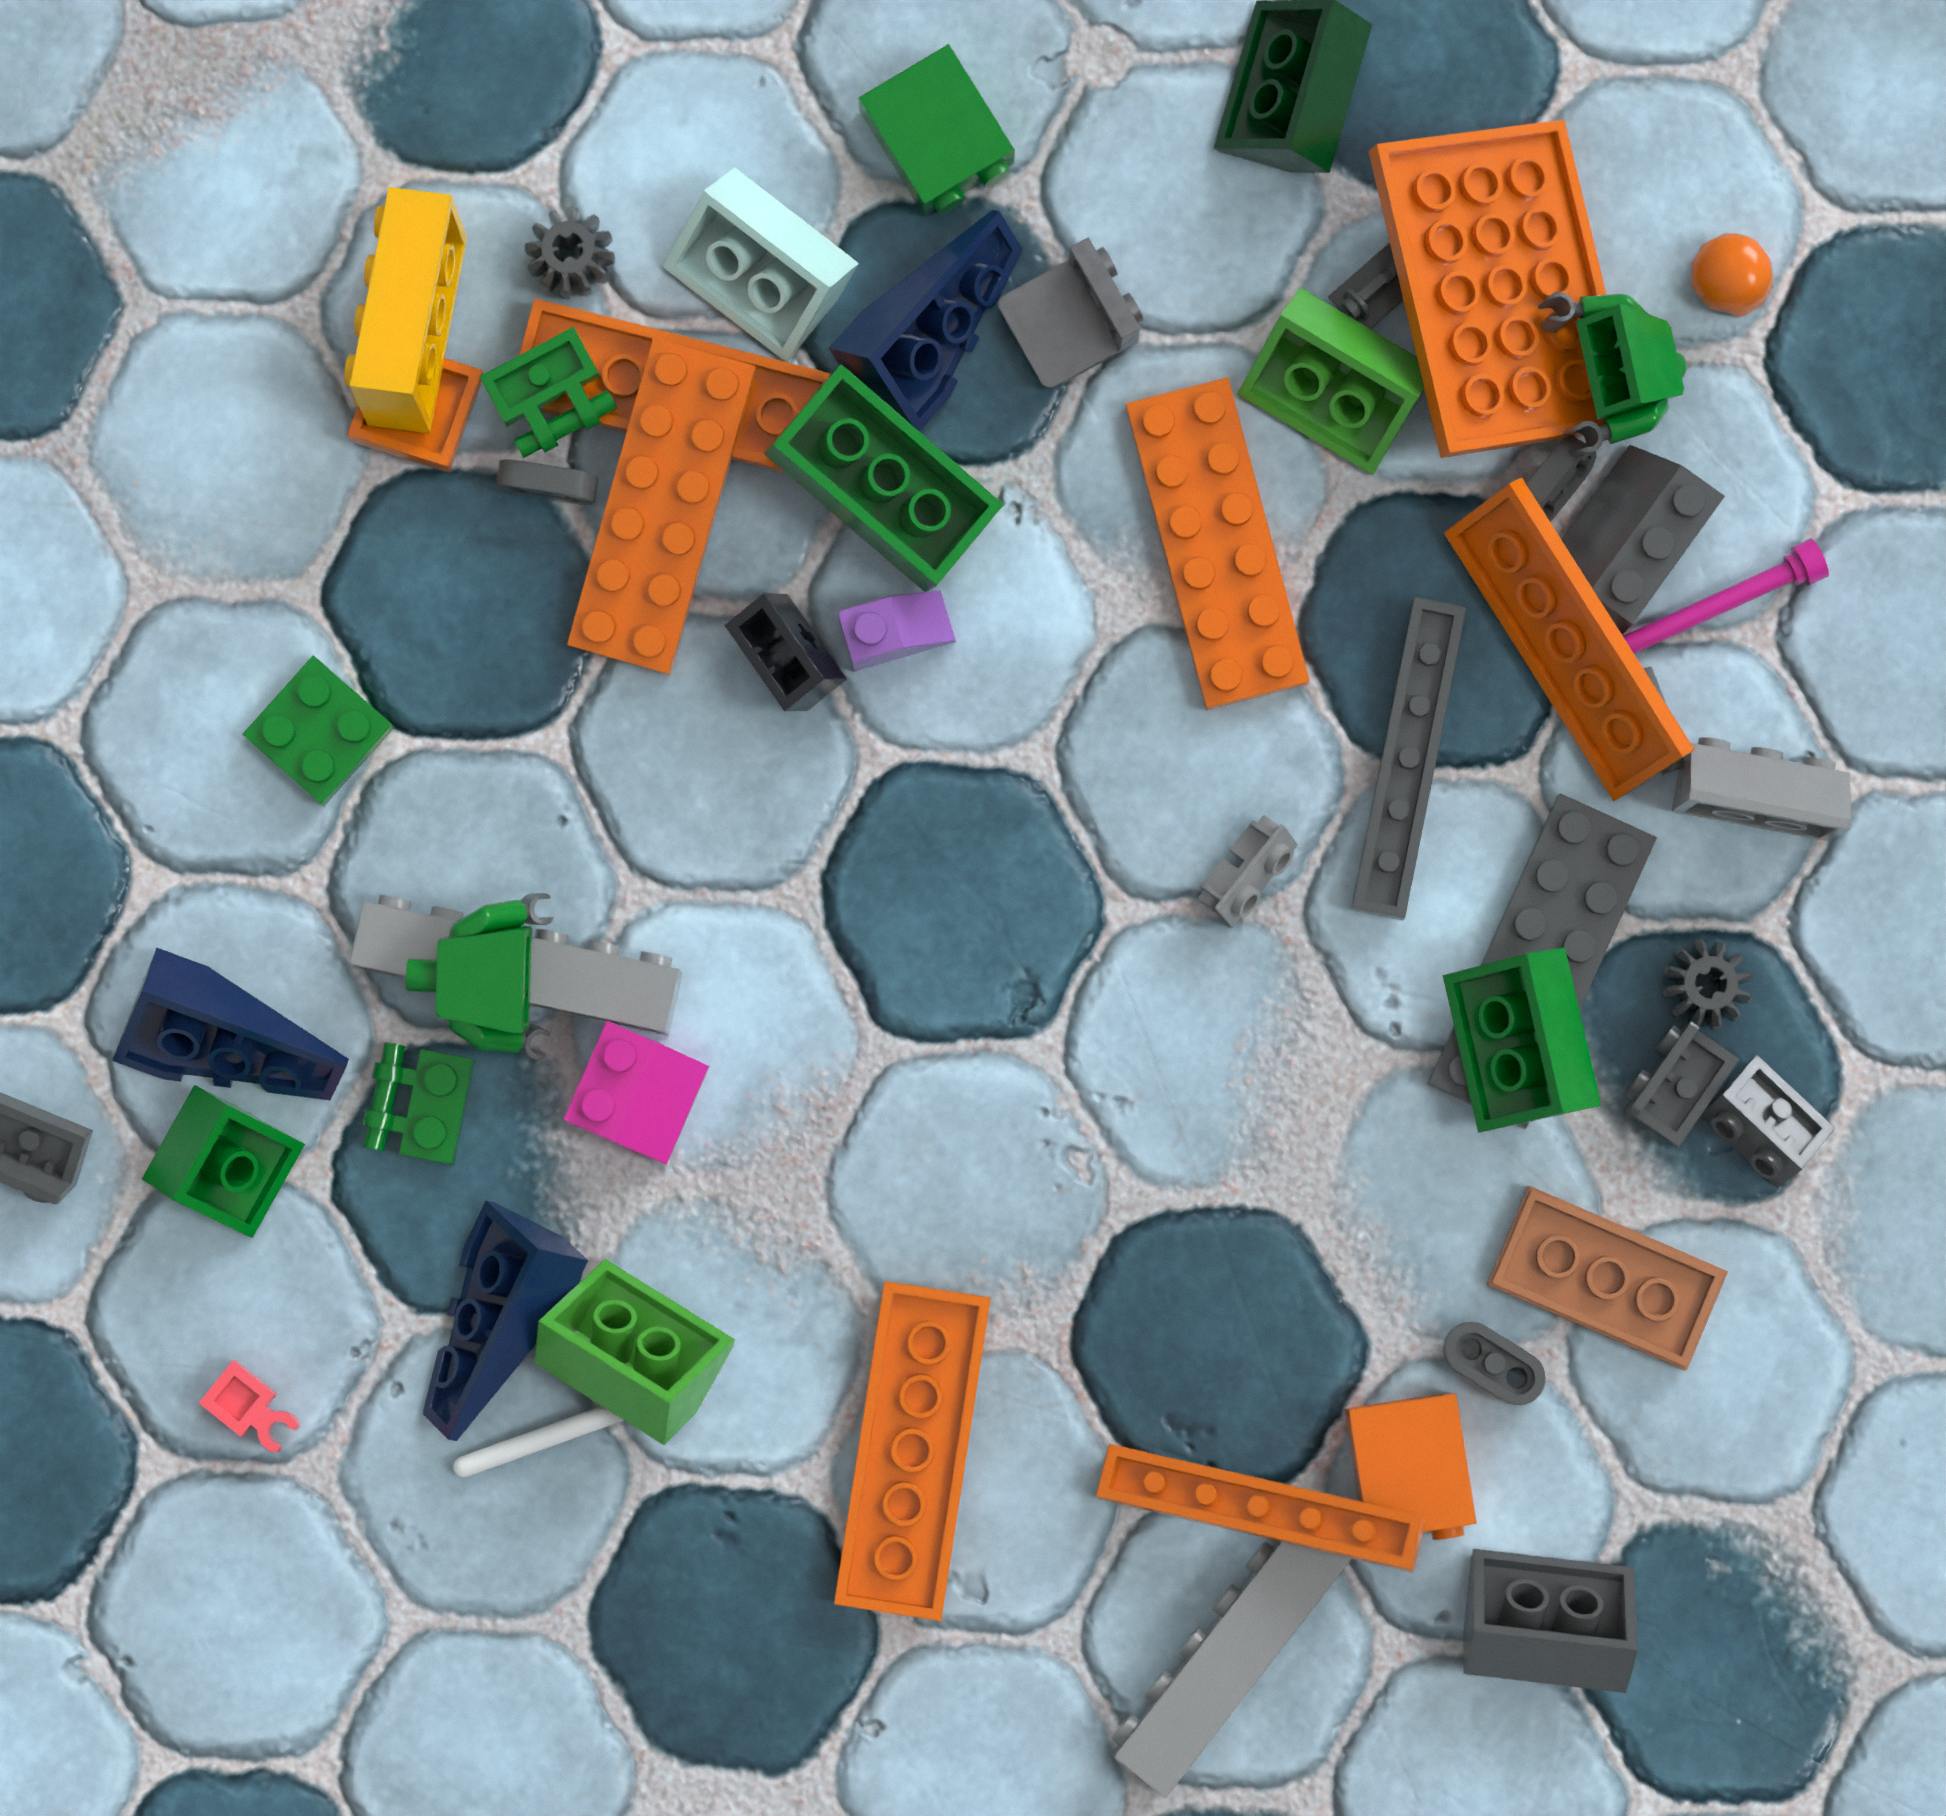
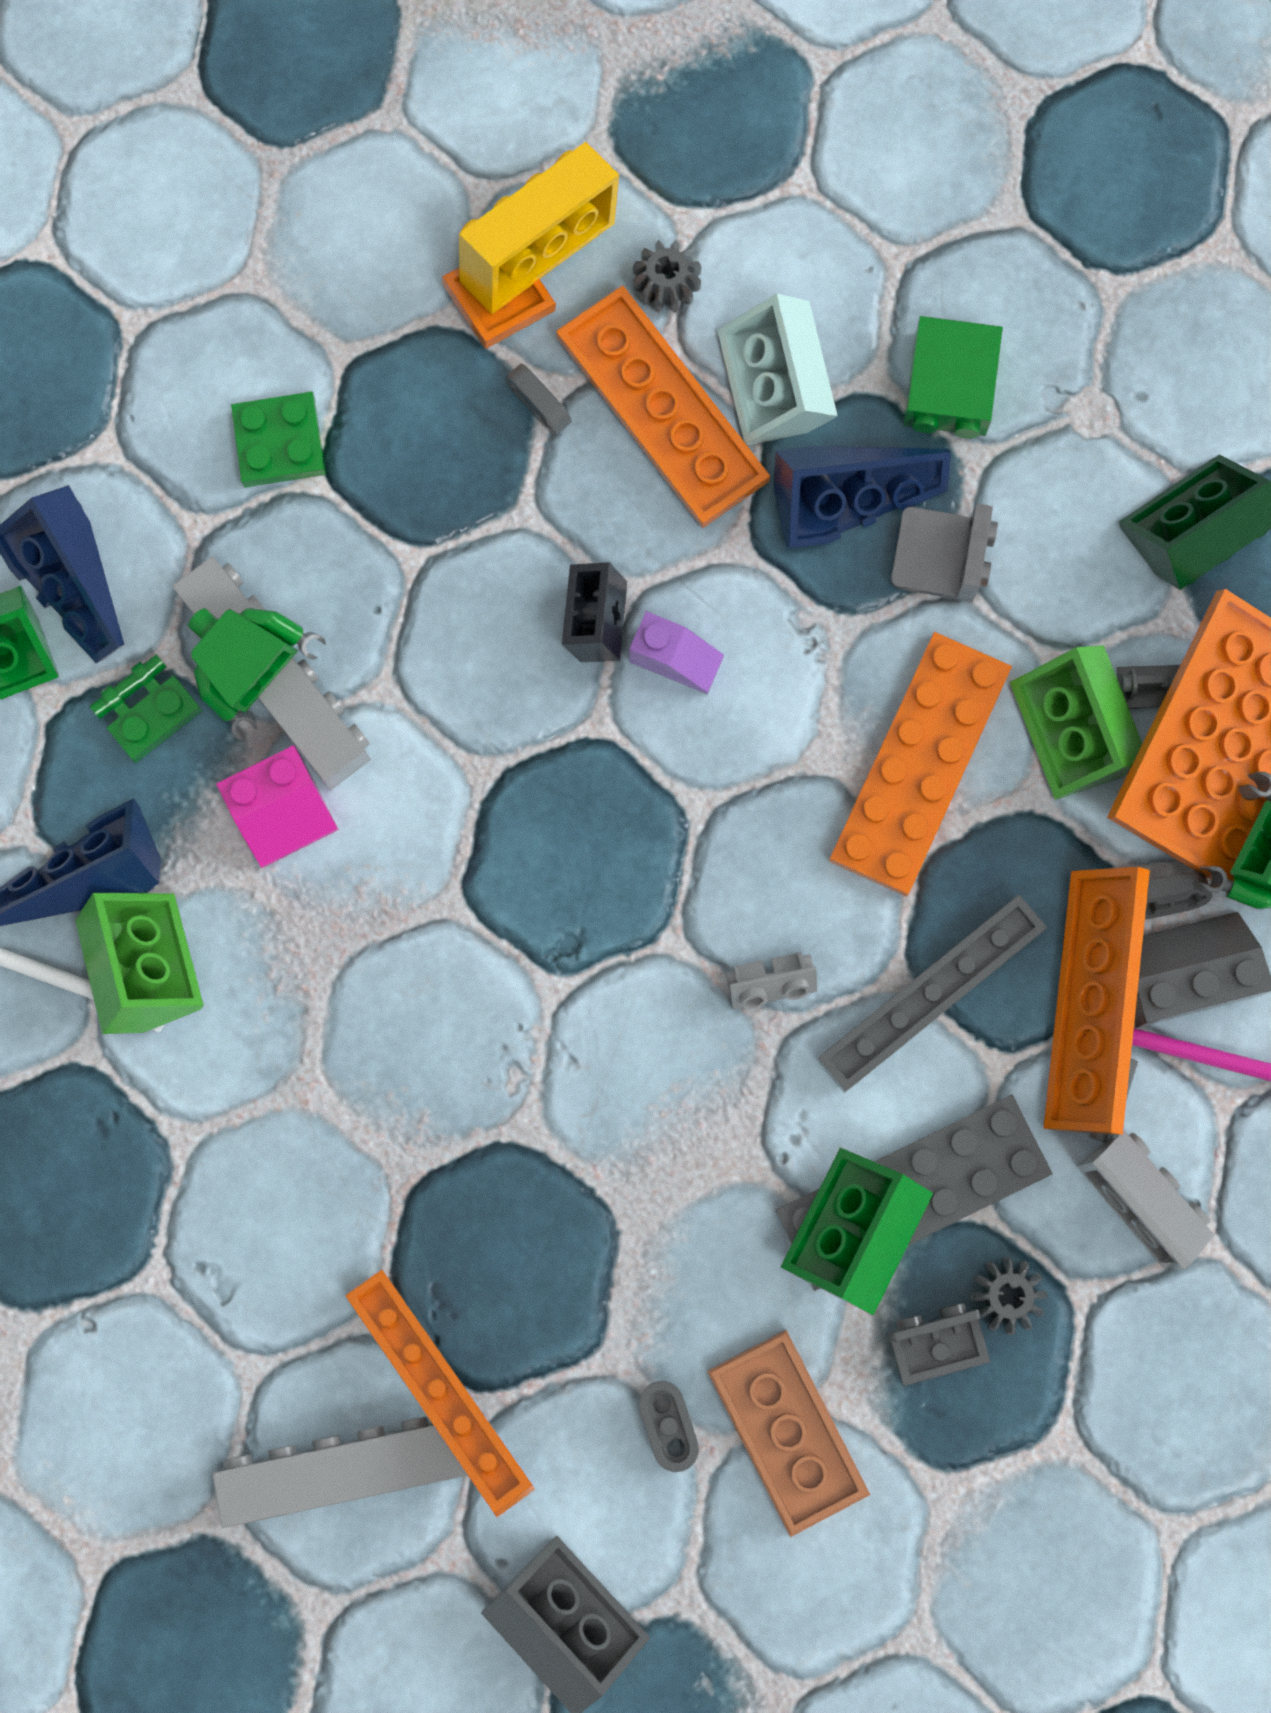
camera: 45 degrees right, 5 degrees down
green plate [479,327,617,458] -> none
orange plate [567,337,757,674] -> none
green brick [764,364,1004,592] -> none
orange plate [834,1281,991,1621] -> none
orange brick [1344,1393,1477,1540] -> none
dark grey bracket [1701,1055,1836,1187] -> none

